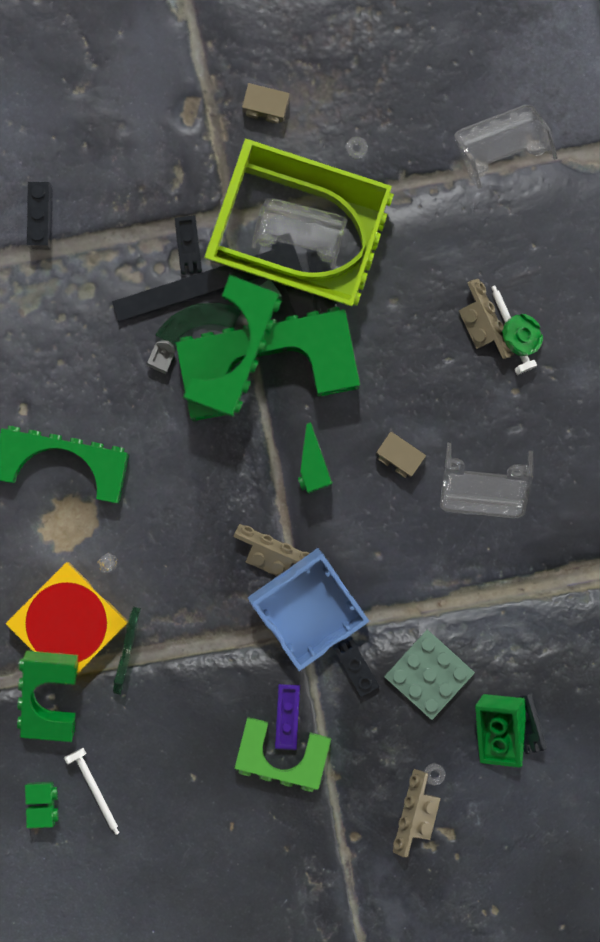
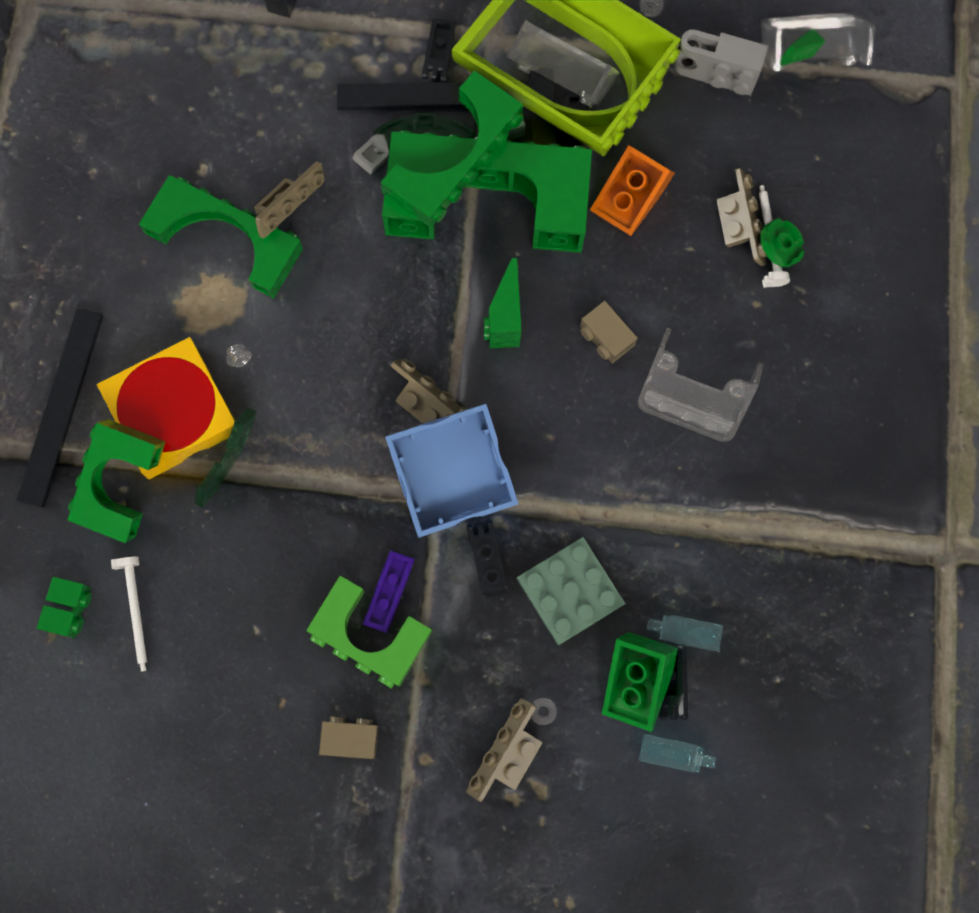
camera: 10 degrees right, 10 degrees down
none -> dark tan bracket [254,161,325,238]
none -> dark tan brick [319,717,379,759]
none -> orange slope [590,145,675,236]
none -> clear light blue hinge [638,734,716,772]
none -> clear light blue hinge [647,615,723,652]
none -> light grey brick [674,30,768,96]
none -> green slope [778,29,825,66]

